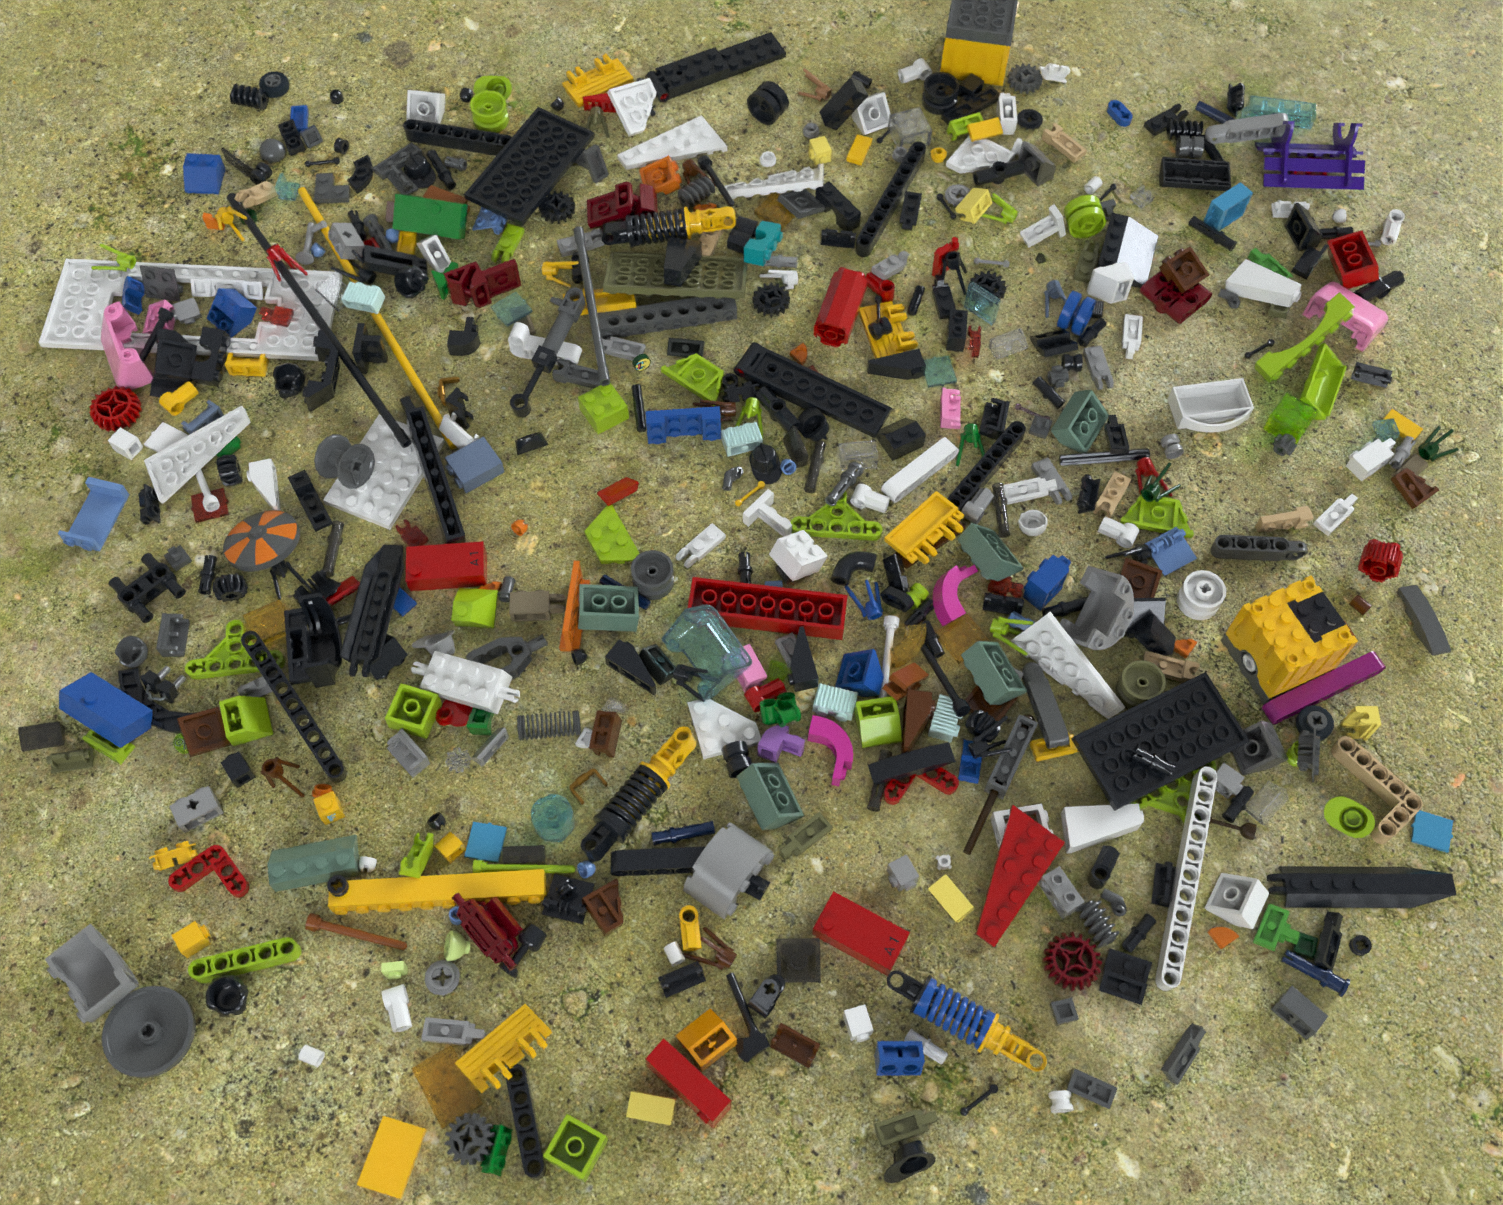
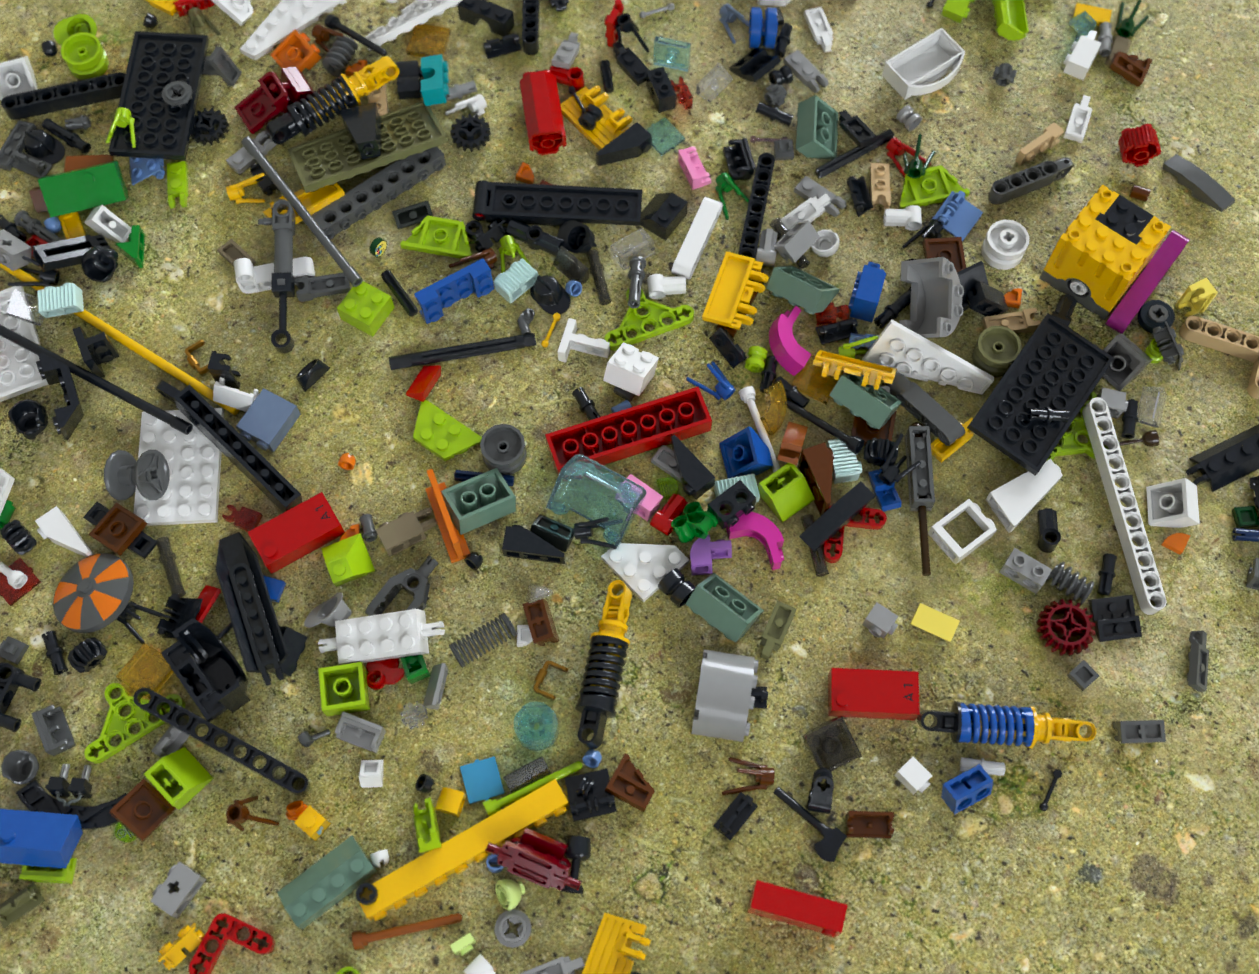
camera: 25 degrees left, 5 degrees up
black brick [220,751,256,789] -> none
dark red piece [444,259,521,308] -> none
black brick [447,317,481,356] -> none
clear light blue piece [490,292,533,327] -> none
light grey hinge [602,336,646,361] -> none
black beam [610,847,705,876] -> none
light yellow hinge [626,1090,677,1125] -> none
dark blue pin [651,821,715,846] -> none
white hinge [664,942,686,967] -> none
white hinge [675,523,726,568] -> none
light orange slope [675,1008,737,1072] -> none
yellow piece [679,905,702,952] -> none
dark grey tile [778,189,825,219] -> none
black cylinder [831,551,877,586] -> none
olive hinge [874,1109,938,1148] -> none
black beam [880,586,914,612] -> none
black piece [884,1140,936,1183] -> none
white piece [936,855,952,870] -> none
black gear [968,271,1007,306] -> none
red wing [975,805,1065,947] -> none
white wheel [1048,1090,1074,1113] -> none
dark grey arm [1100,888,1127,917] -> none
black hinge [1151,861,1176,908] -> none
bright green hinge [1253,904,1300,952] -> none
clear neon green brick [1263,393,1319,444] -> none
lime piece [1324,796,1375,838] -> none
none -> reddish brown plate [88,503,147,556]
none -> lime plant [106,107,136,148]
none -> dark grey gear [162,81,193,108]
none -> dark grey hand [298,729,330,747]
none -> white slope [359,760,384,788]
none -> black piece [389,333,537,370]
none -> black brick [707,480,756,529]
none -> light grey hinge [773,221,820,262]
none -> yellow hinge [813,350,897,390]
none -> black piece [1051,294,1077,327]

